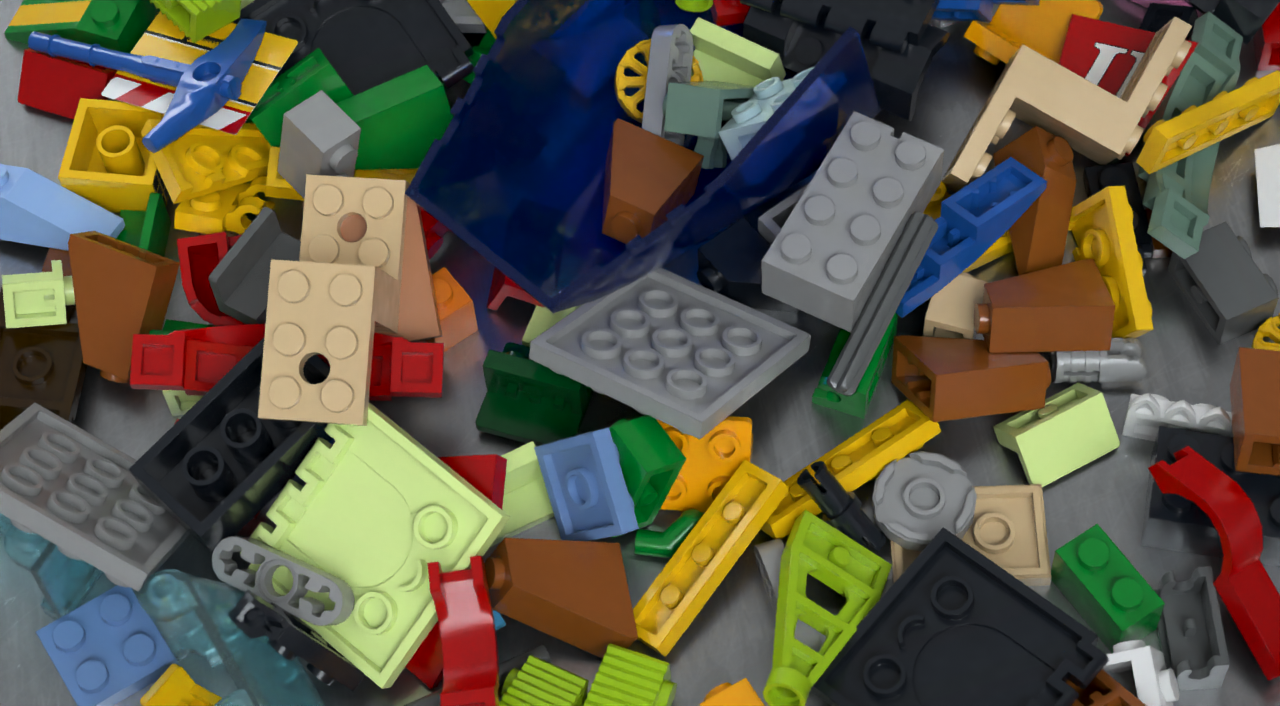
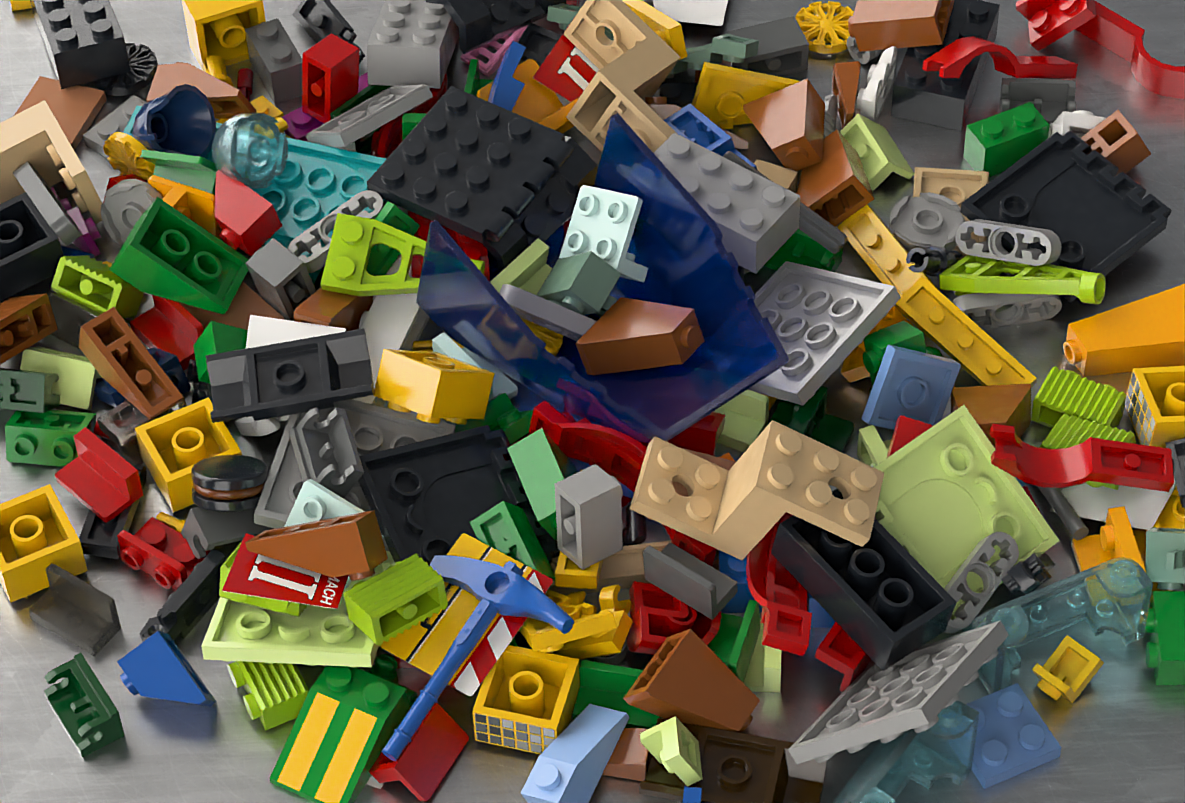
camera: 85 degrees left, 10 degrees down
none -> dark orange slope [831,61,861,129]
none -> light grey beam [955,219,1061,266]

